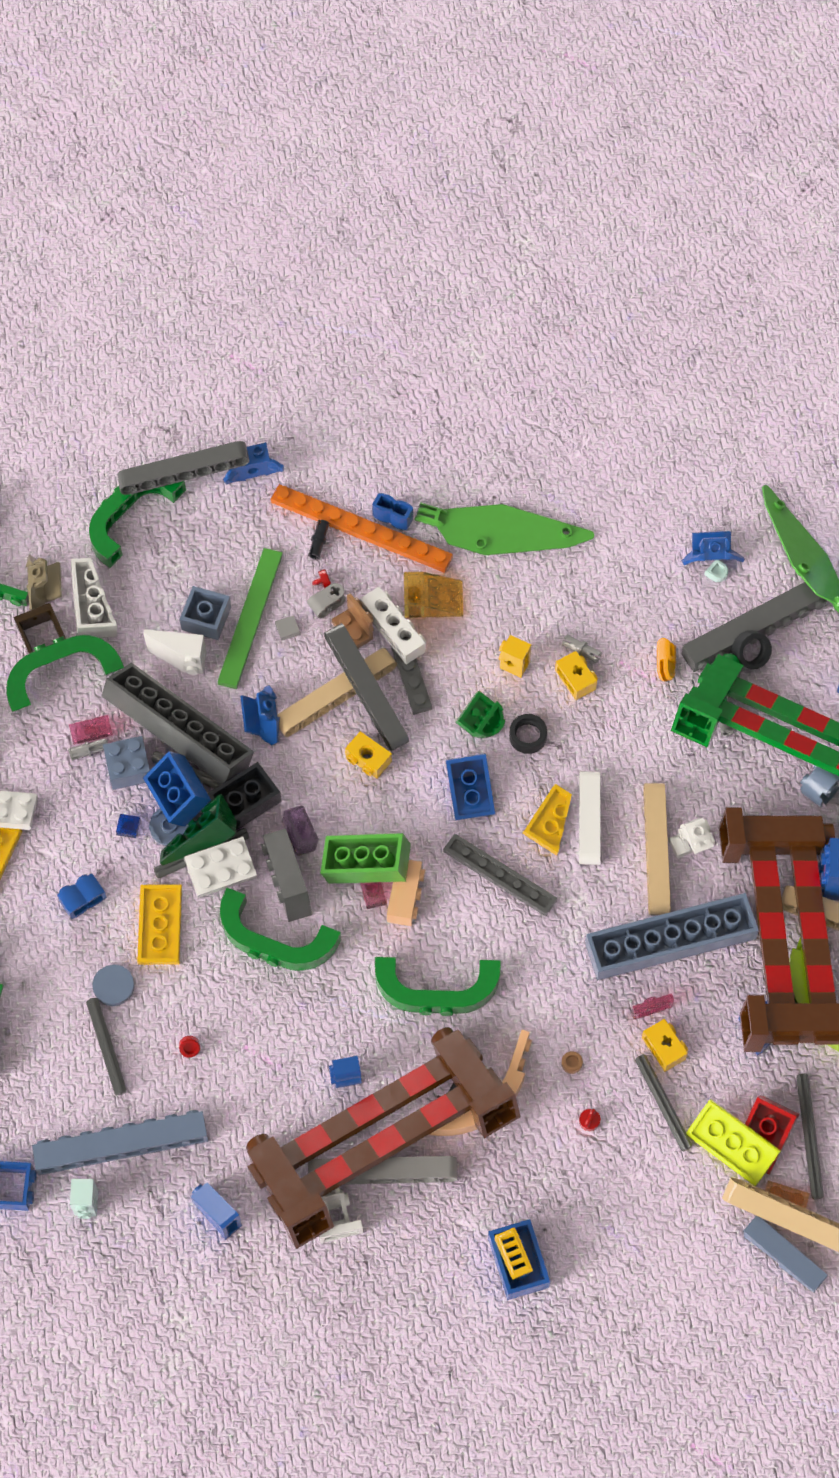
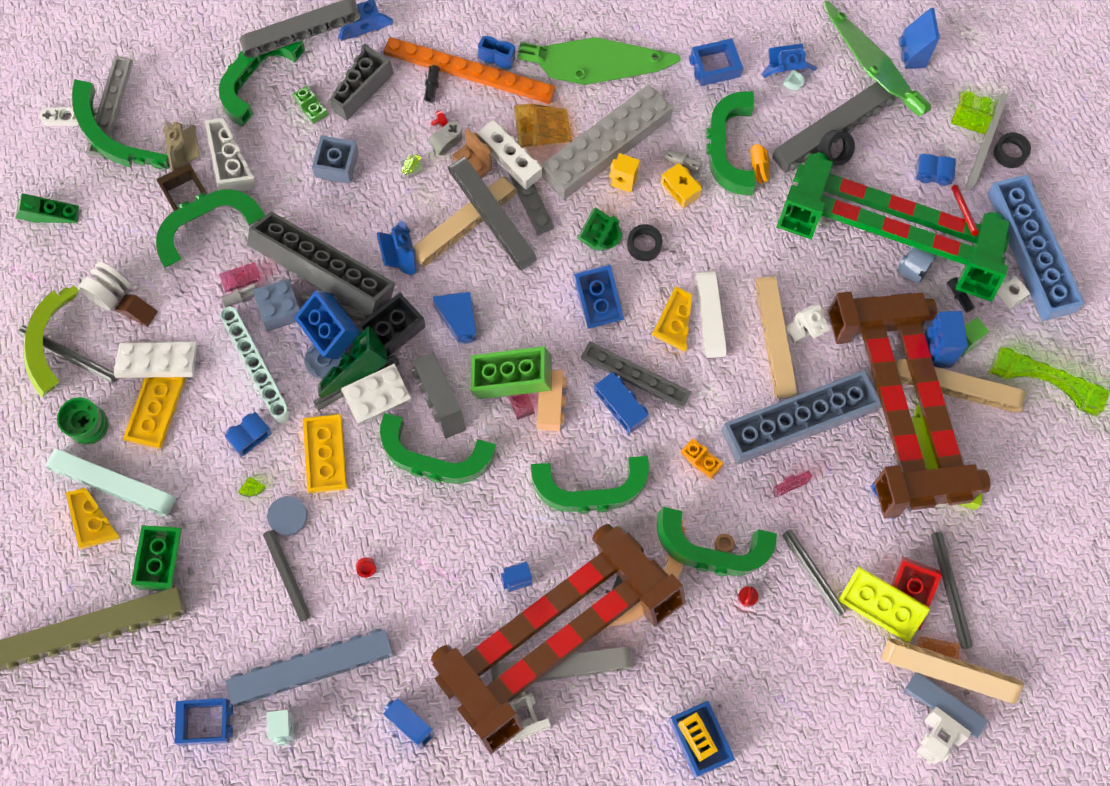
camera: 10 degrees left, 5 degrees up
clear blue plate [116,814,141,838] -> none
white slope [144,629,206,675] -> none
bright green tile [217,548,283,689] -> none
clear purple brick [282,805,319,856] -> none
yellow brick [345,731,392,779] -> none
yellow brick [642,1019,688,1072] -> none
none -> light aqua beam [220,307,290,423]
none -> clear neon green tile [238,476,266,497]
none -> bright green slope [292,86,328,124]
none -> dark grey wedge [330,44,394,121]
none -> clear neon green tile [401,154,421,175]
none -> blue slope [433,292,476,344]
none -> light grey brick [541,84,673,200]
none -> blue brick [594,372,648,434]
none -> green arch [657,507,777,576]
none -> light orange slope [680,438,724,480]
none -> blue window [689,38,743,86]
none -> green arch [706,91,755,195]
none -> white tile [916,706,971,765]

